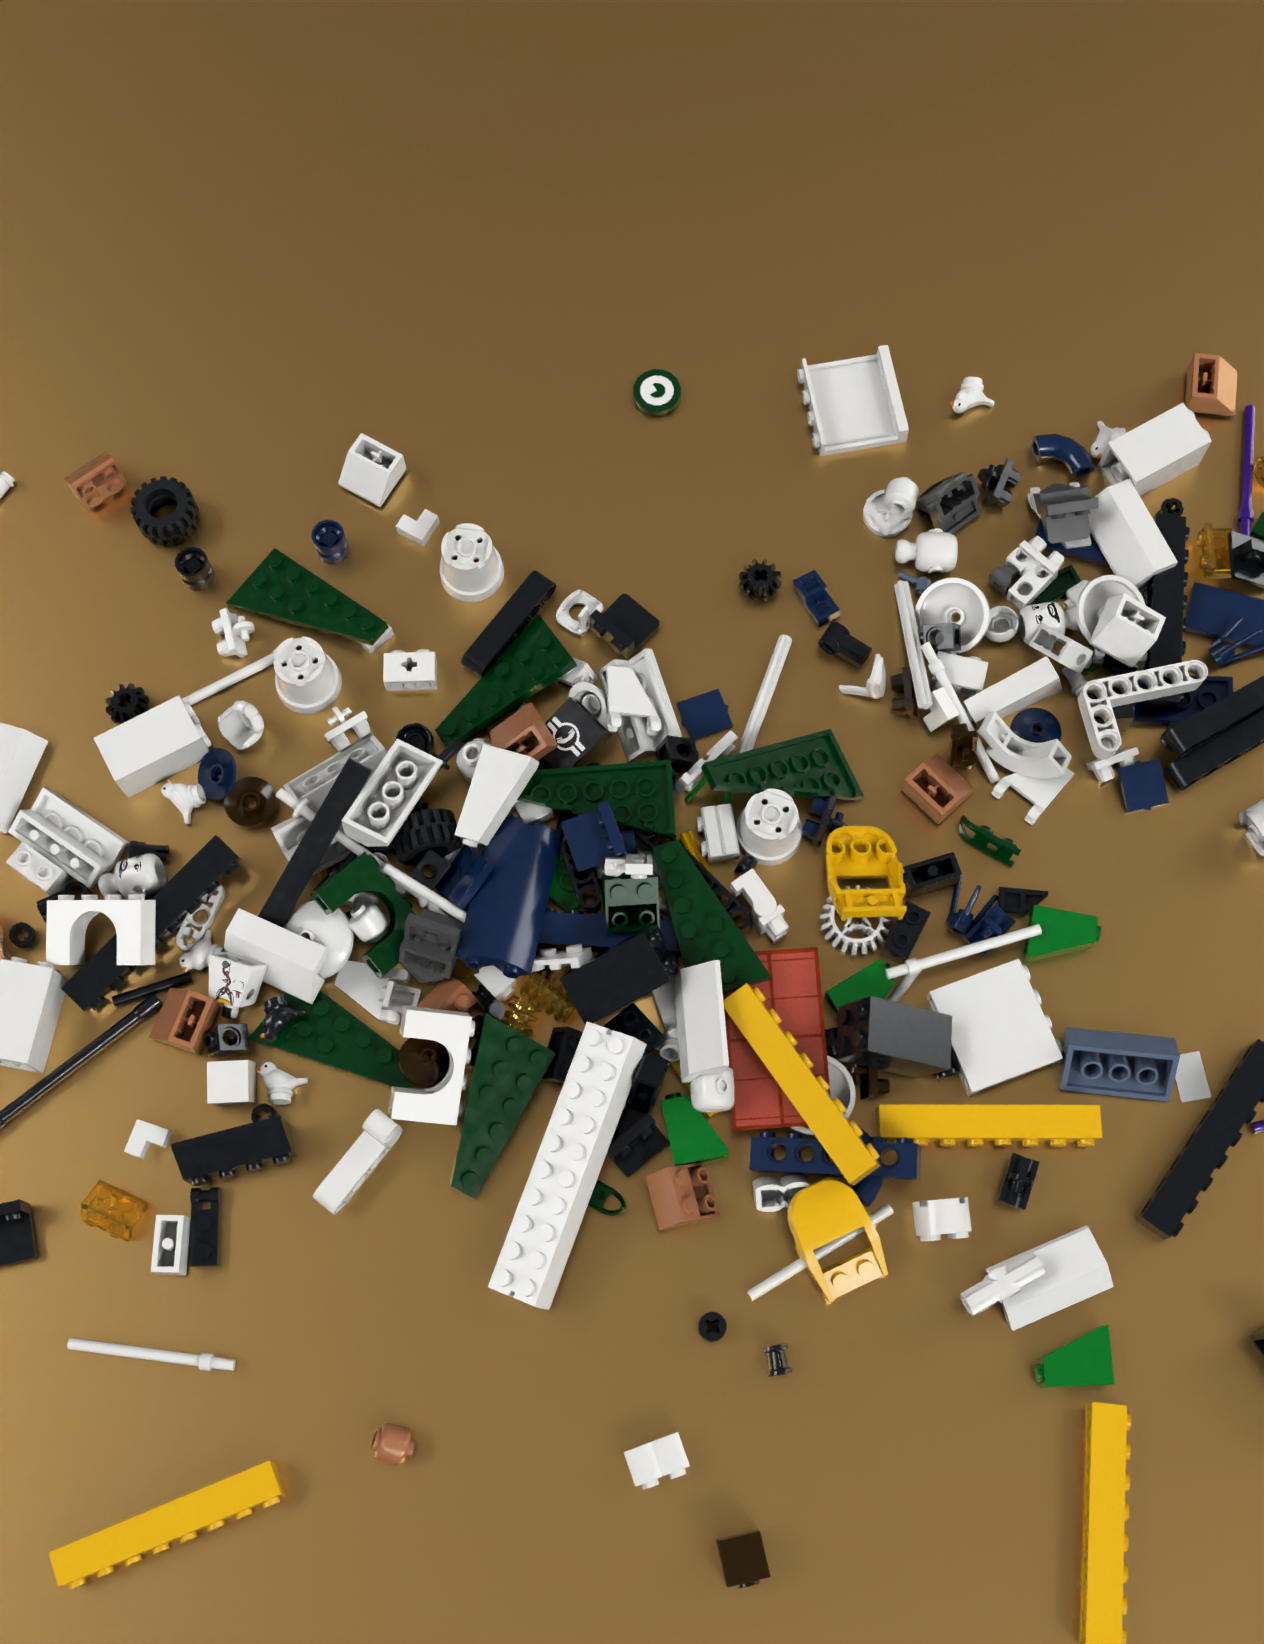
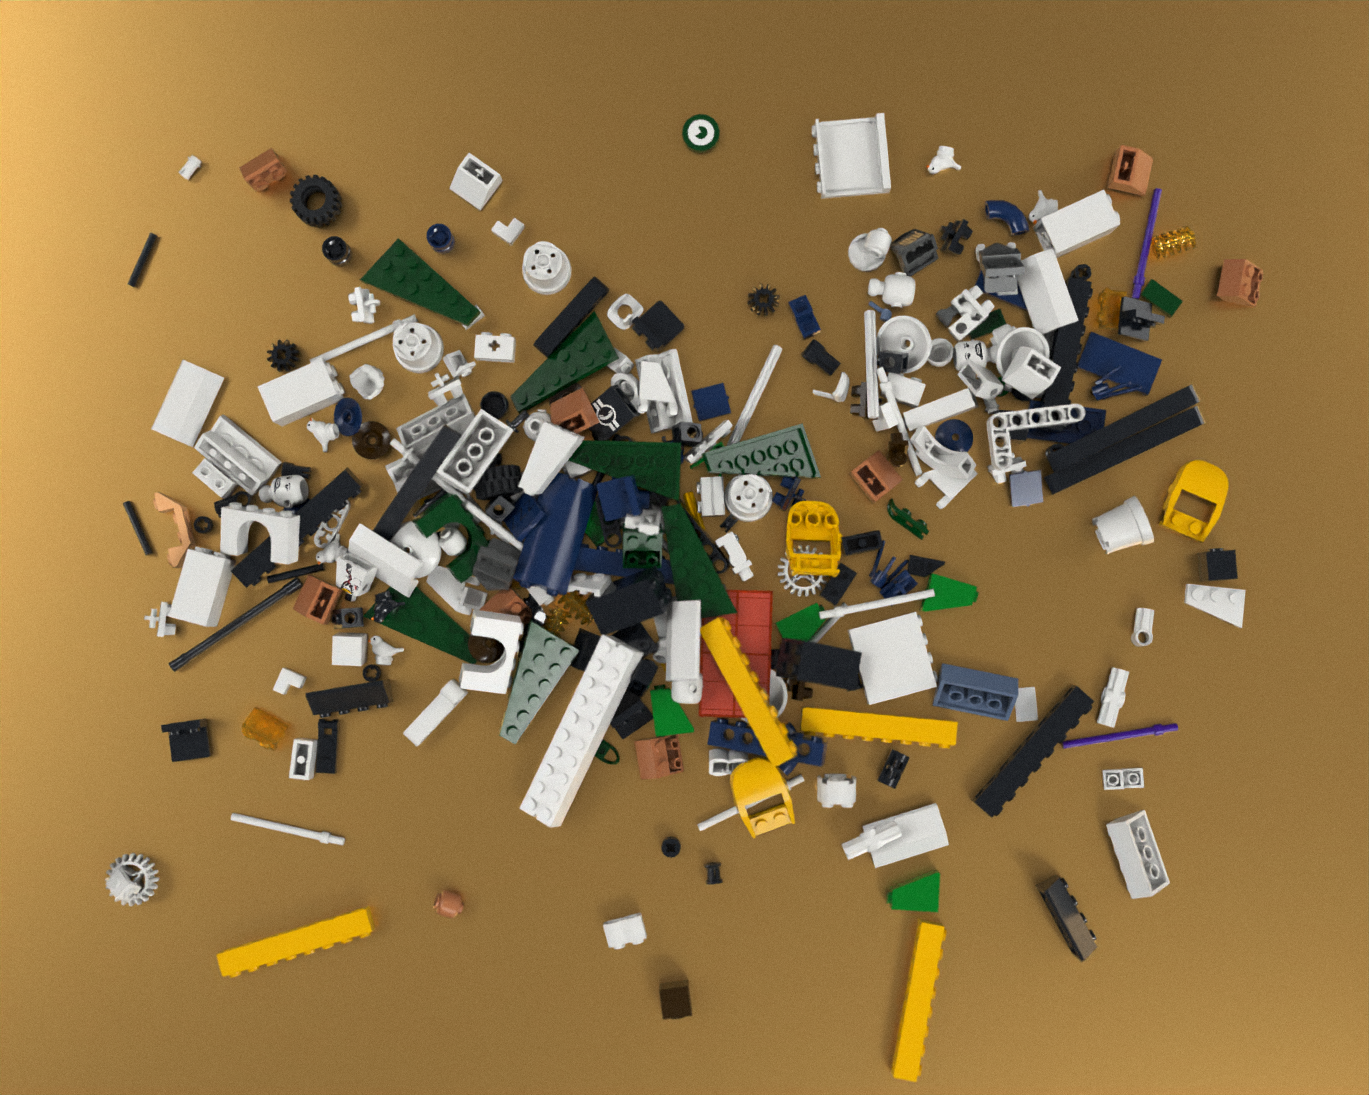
camera: 10 degrees right, 15 degrees up
none -> white bracket [442,350,476,378]

